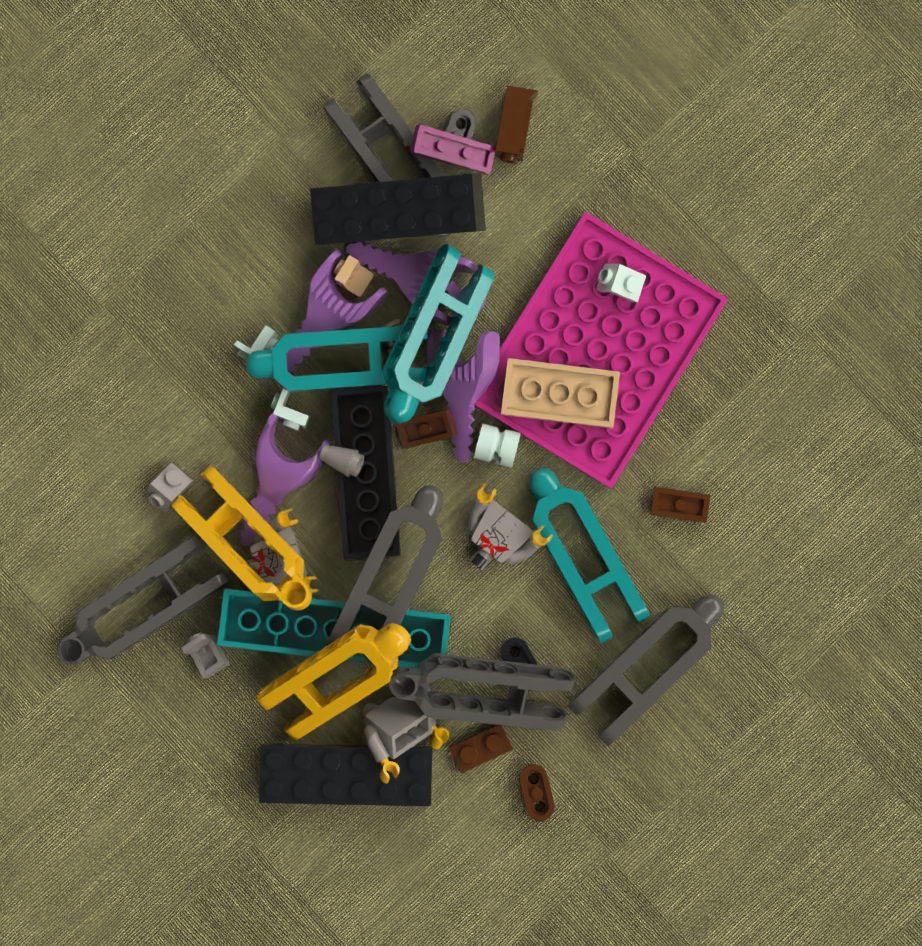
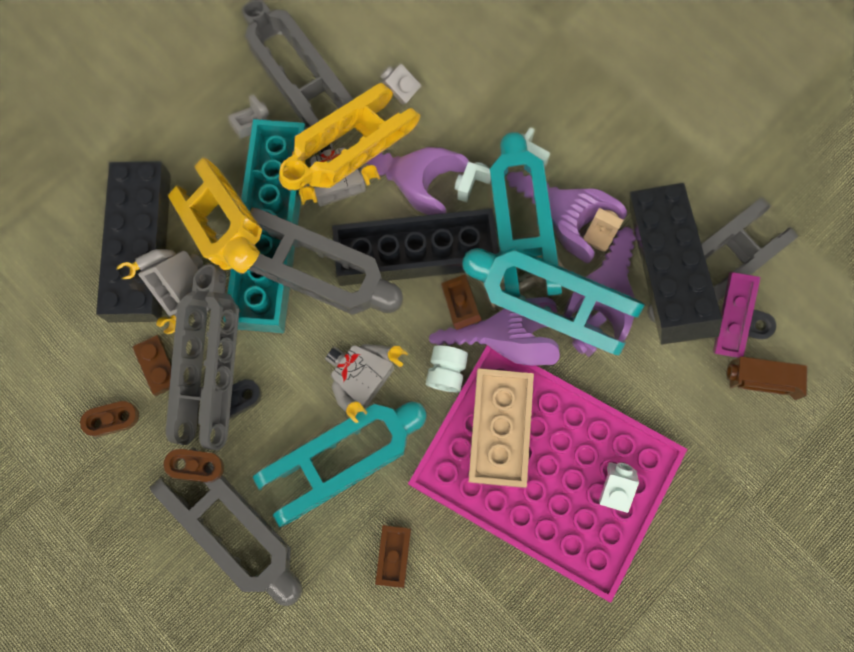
camera: 85 degrees right, 10 degrees down
light grey cone [319,444,364,477] -> none
none -> reddish brown plate [164,449,224,483]

